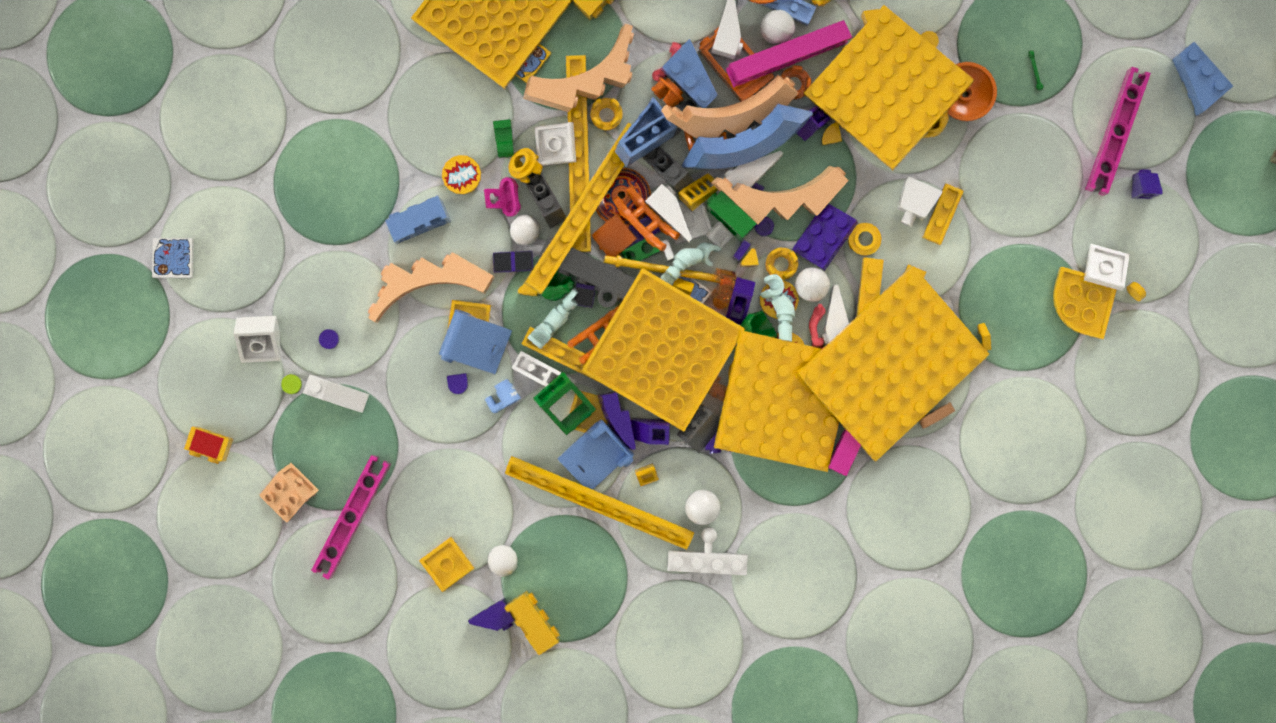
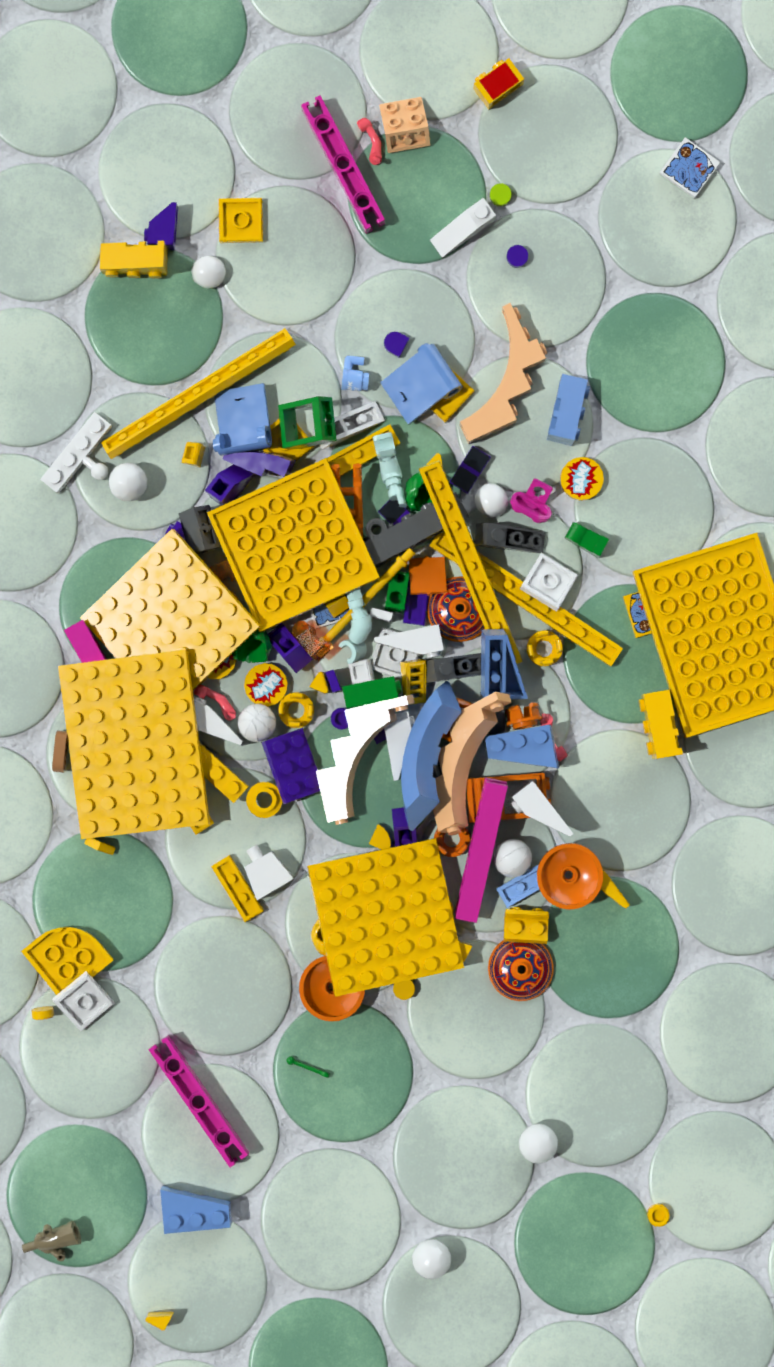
camera: 125 degrees right, 0 degrees up
white slope [234,316,281,363] -> none
yellow piece [508,148,543,183] -> none
light nougat arch [523,23,634,112] -> none
orange piece [613,185,680,251] -> none
light aqua piece [760,274,795,342] -> none
dark purple slope [1131,169,1163,199] -> none
none -> coral piece [357,118,382,165]

